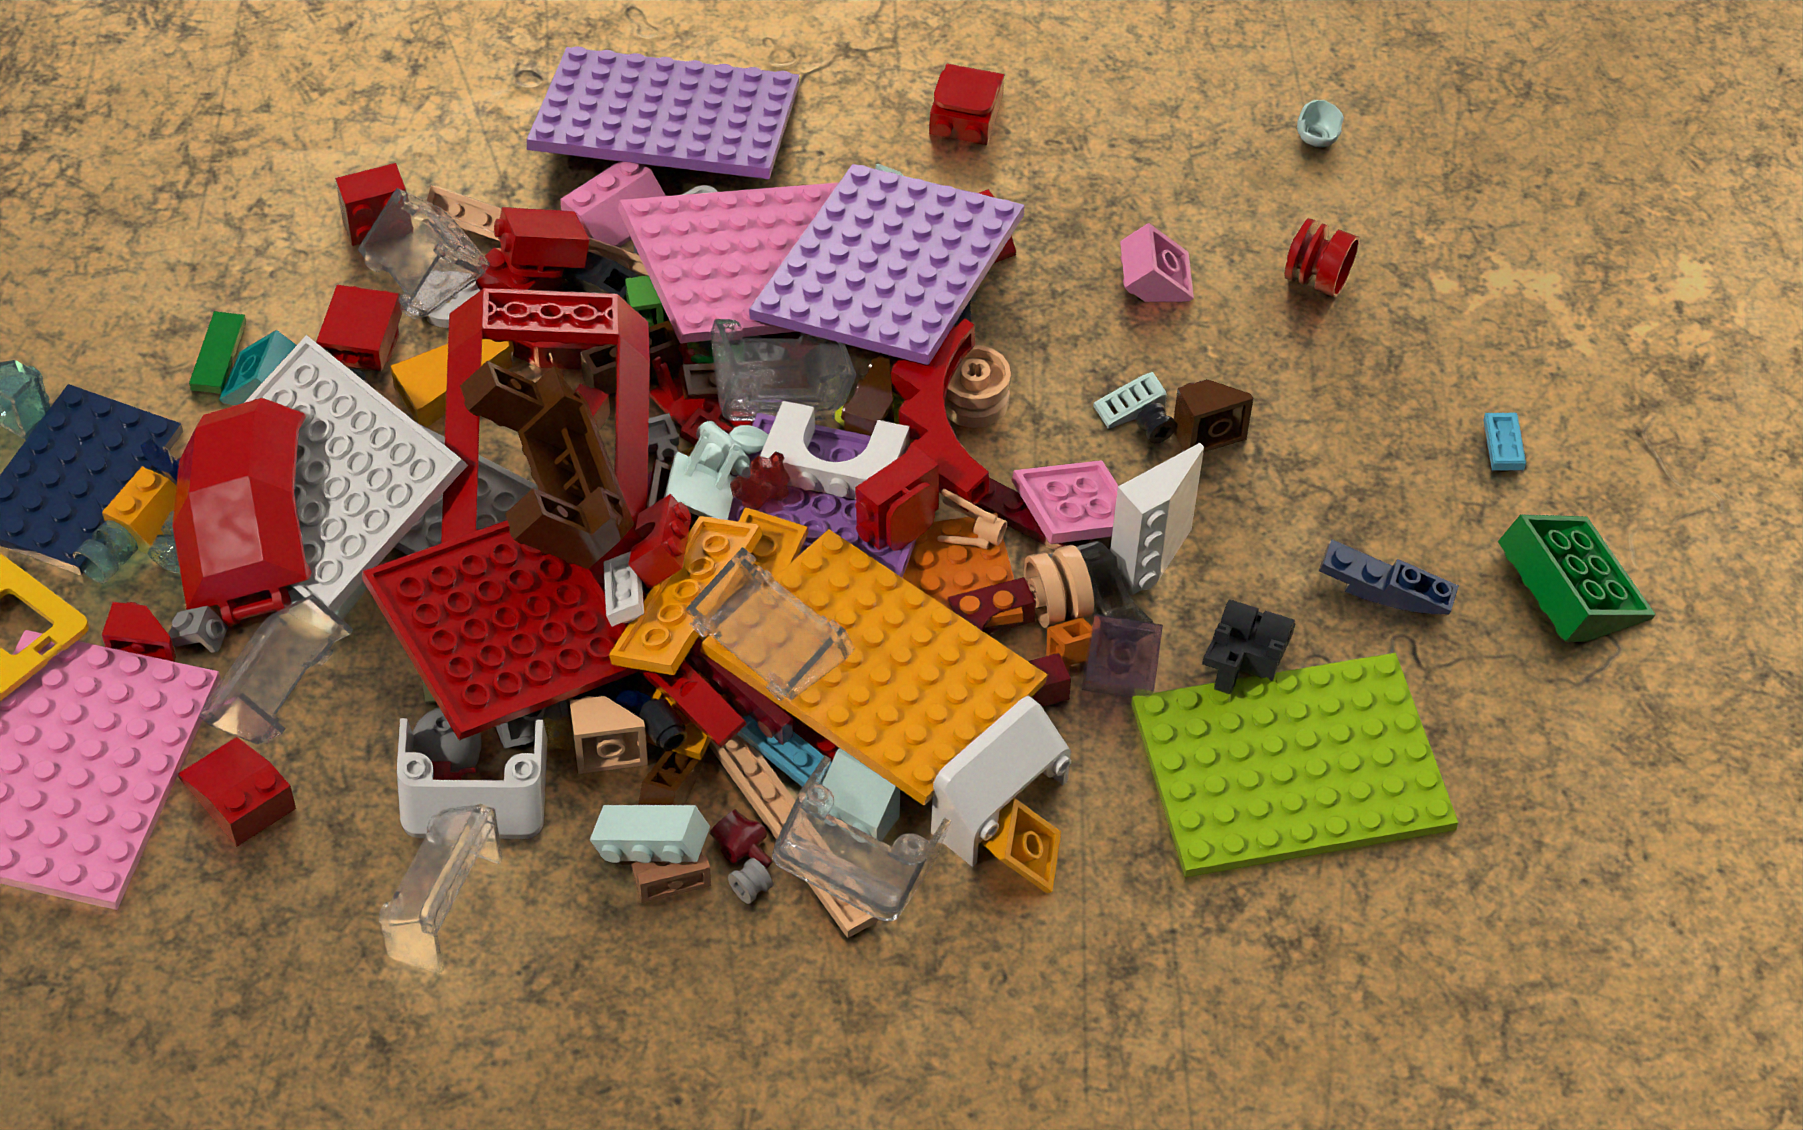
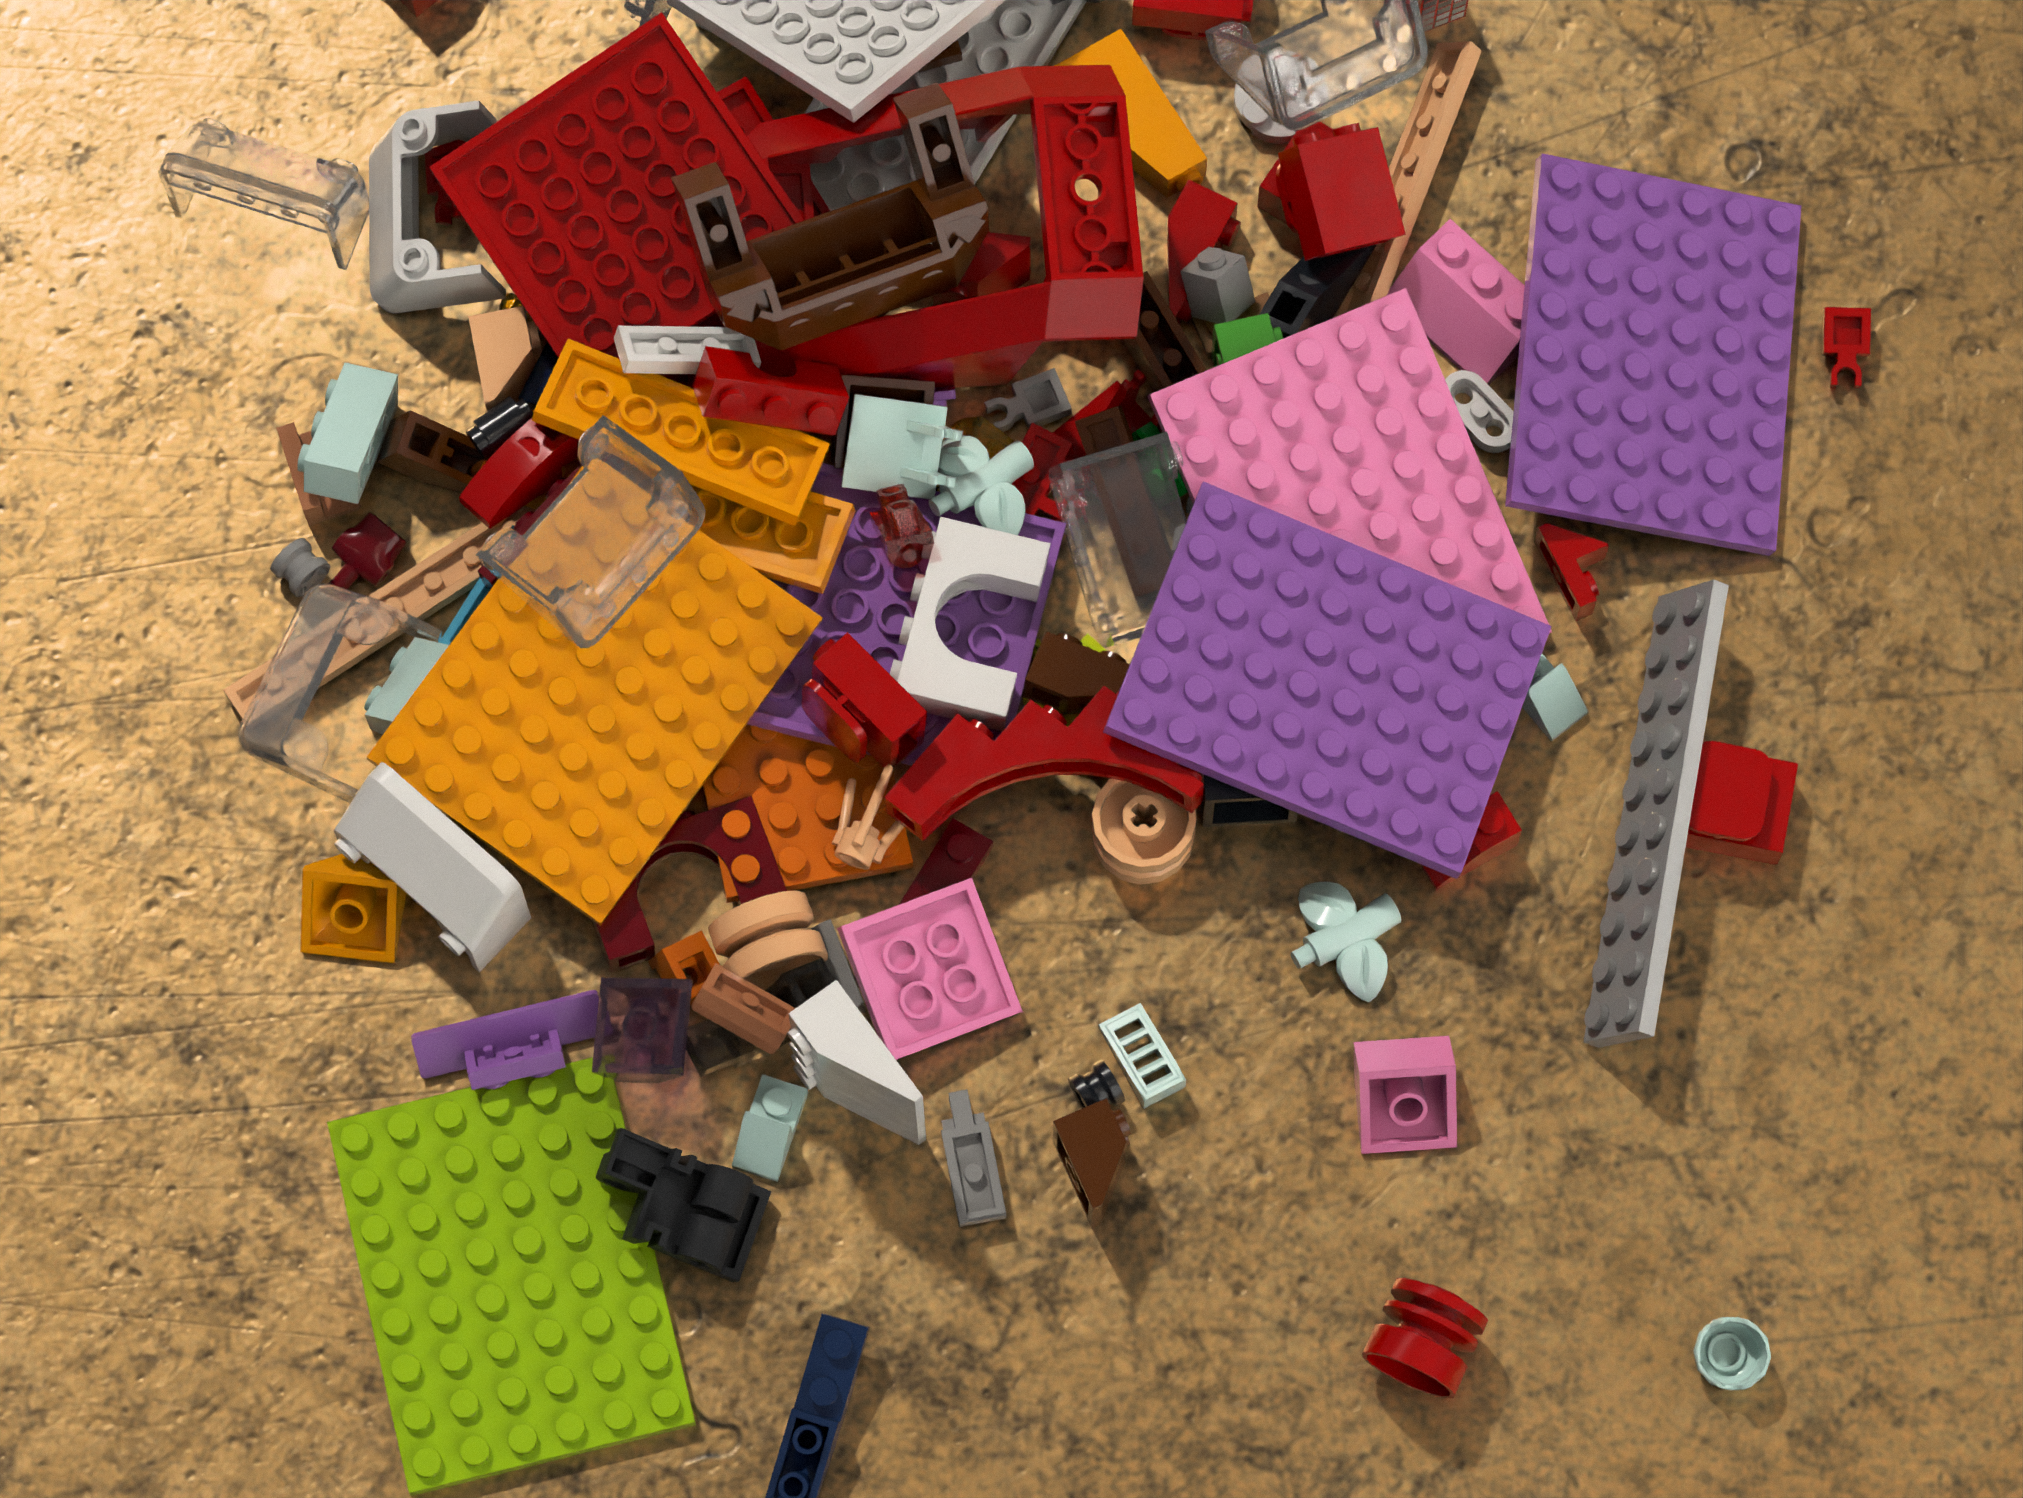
camera: 90 degrees right, 20 degrees up
none -> medium lavender bracket [411,990,607,1090]
none -> nougat panel [691,963,795,1054]
none -> light aqua slope [732,1074,808,1182]
none -> light grey hinge [941,1089,1007,1227]
none -> light aqua plant [1290,882,1401,1003]
none -> red slope [1534,523,1609,622]
none -> light grey plate [1583,579,1729,1048]
none -> red plate [1822,307,1871,388]

